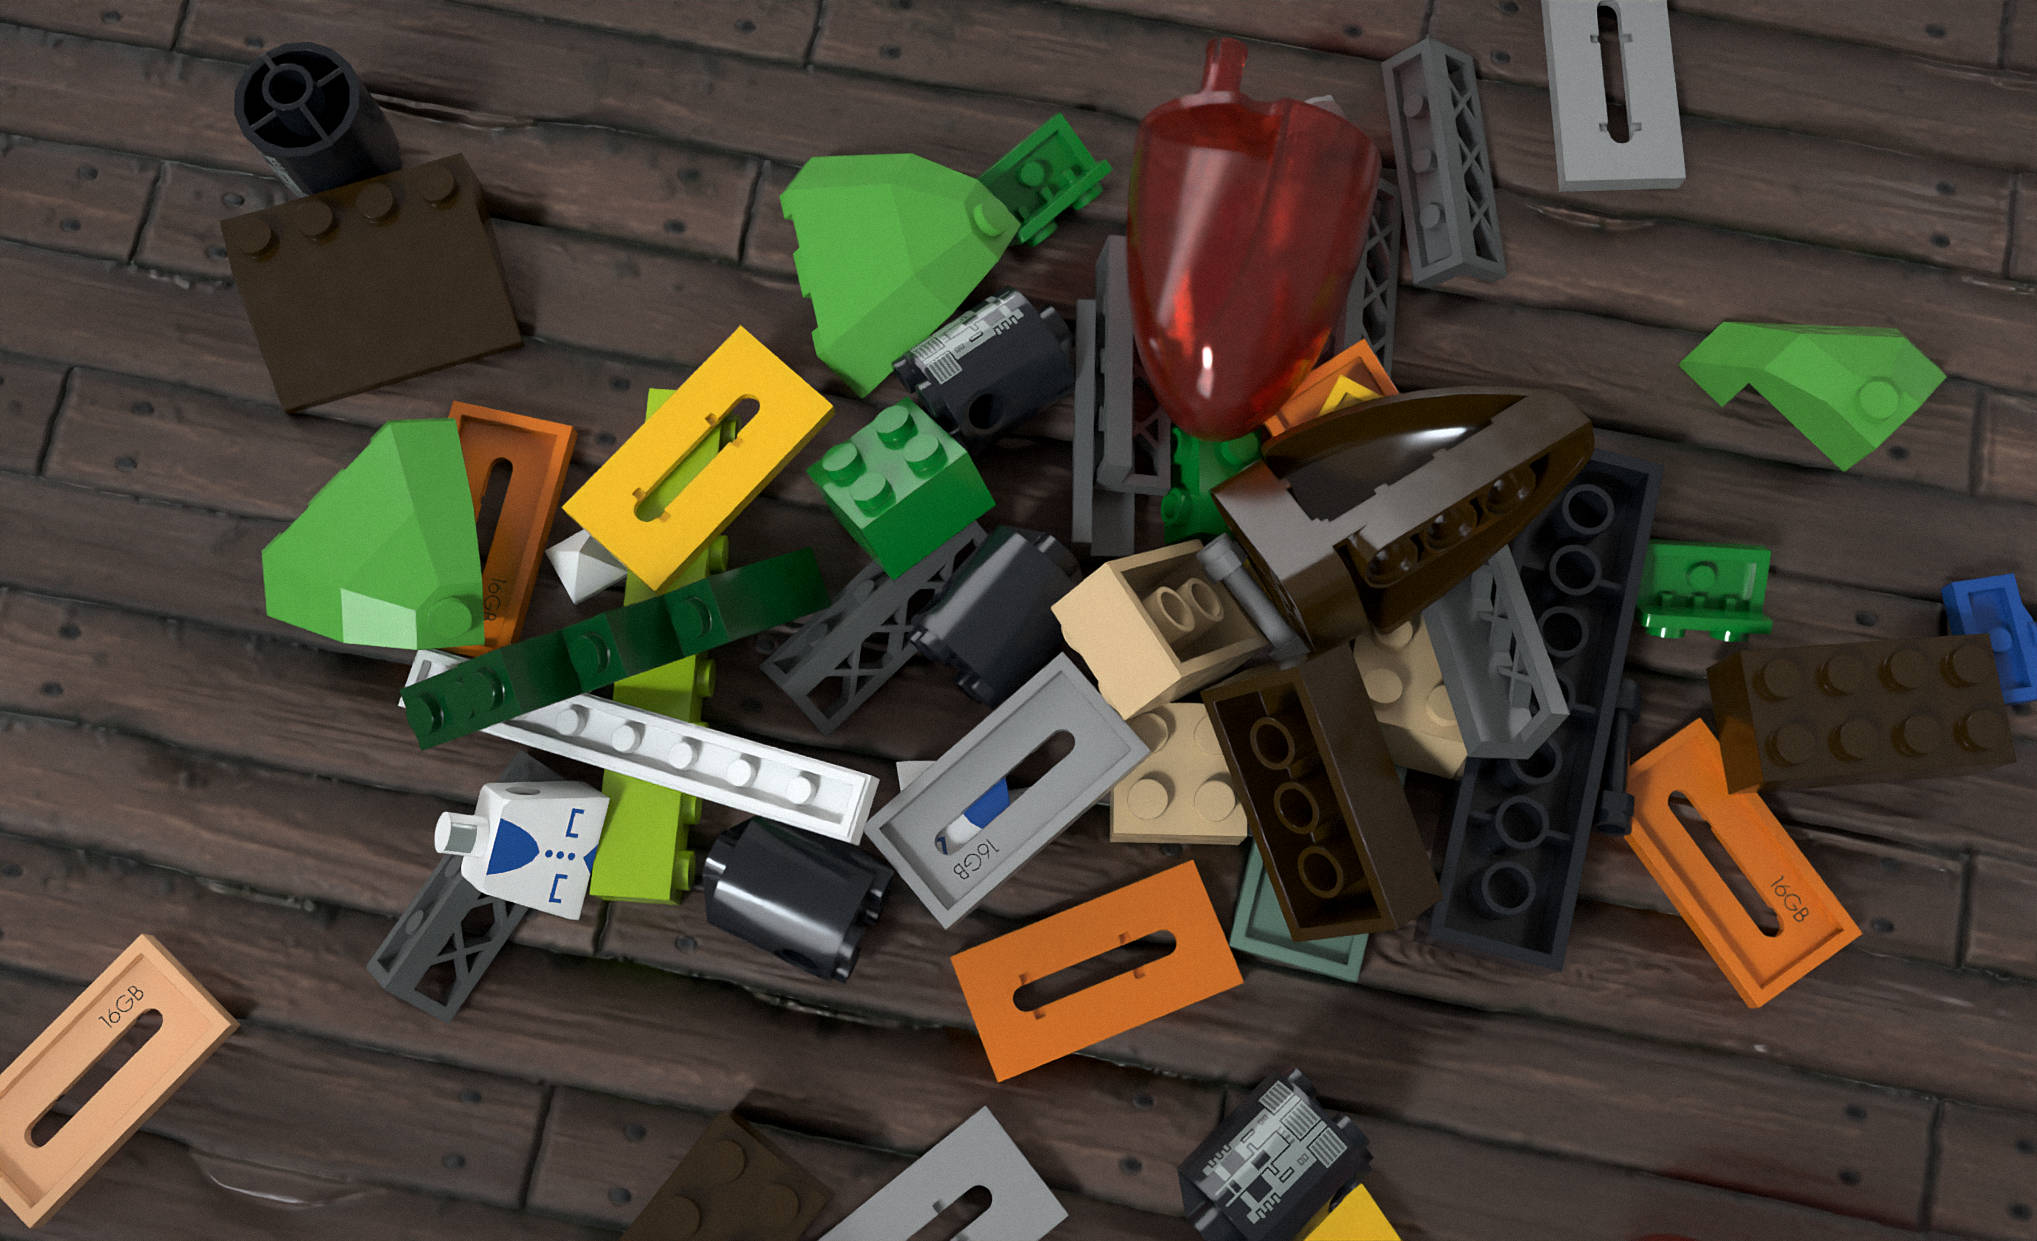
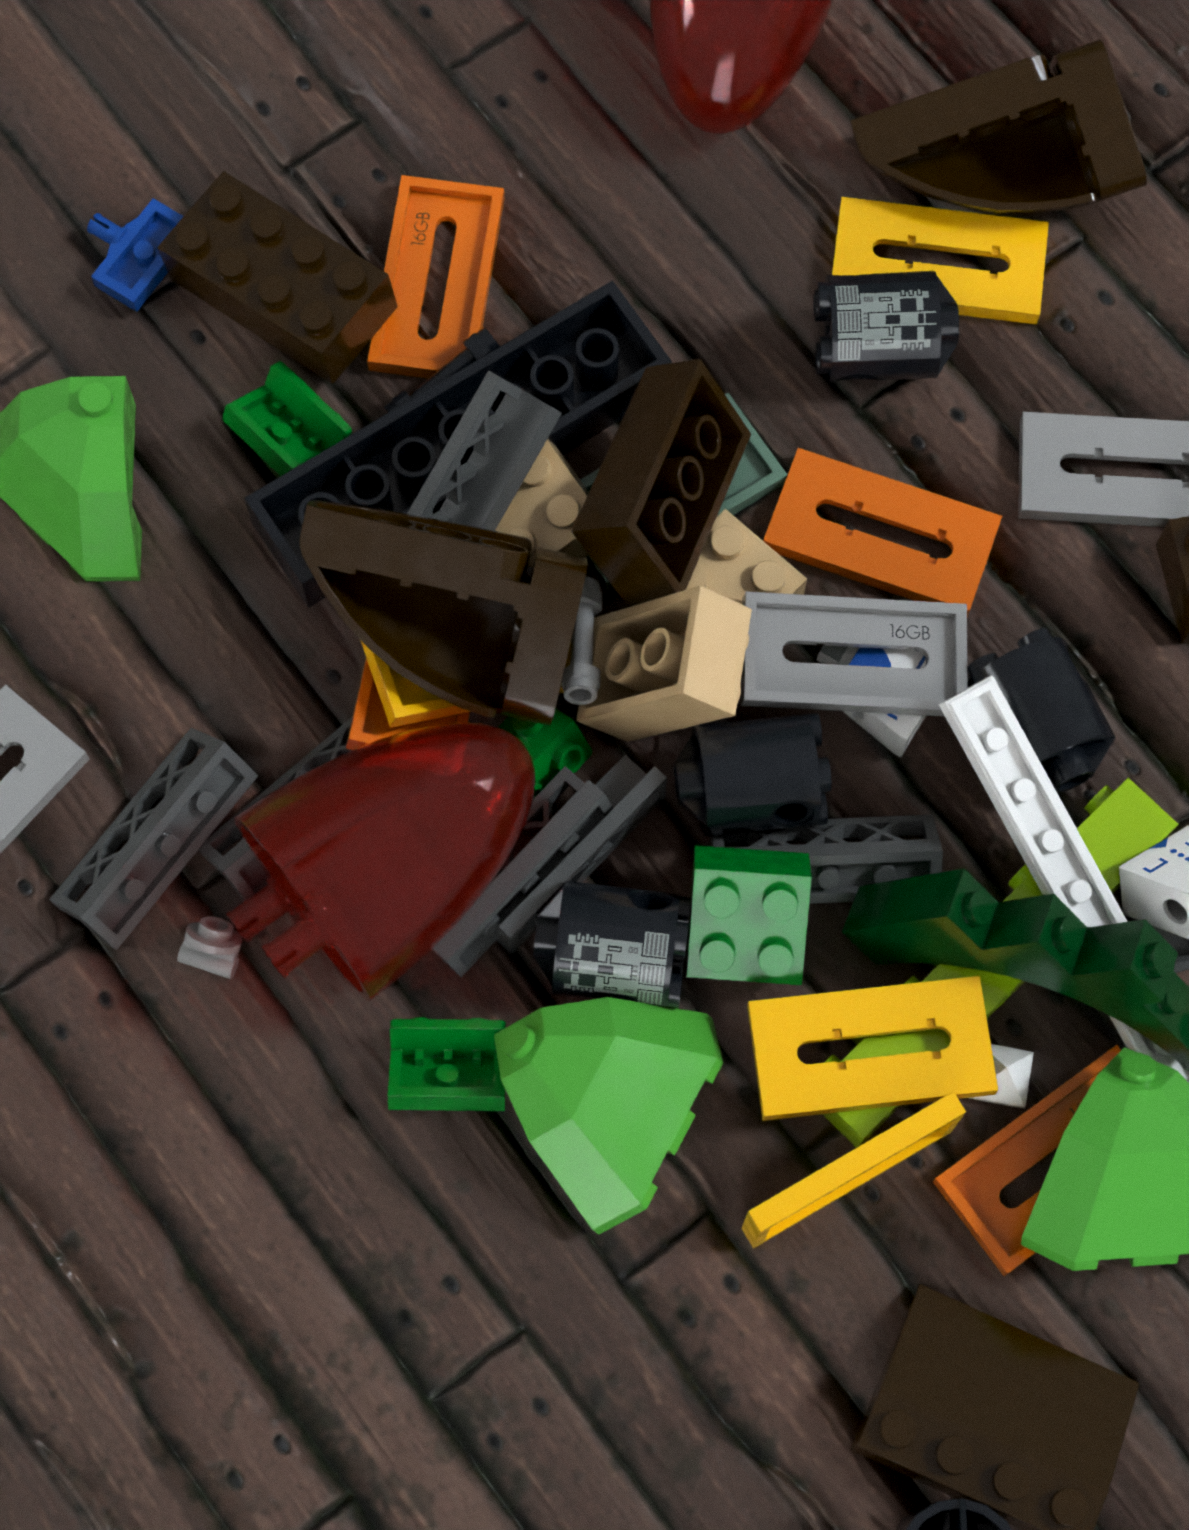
camera: 140 degrees left, 5 degrees down
none -> yellow piece [741,1091,966,1249]

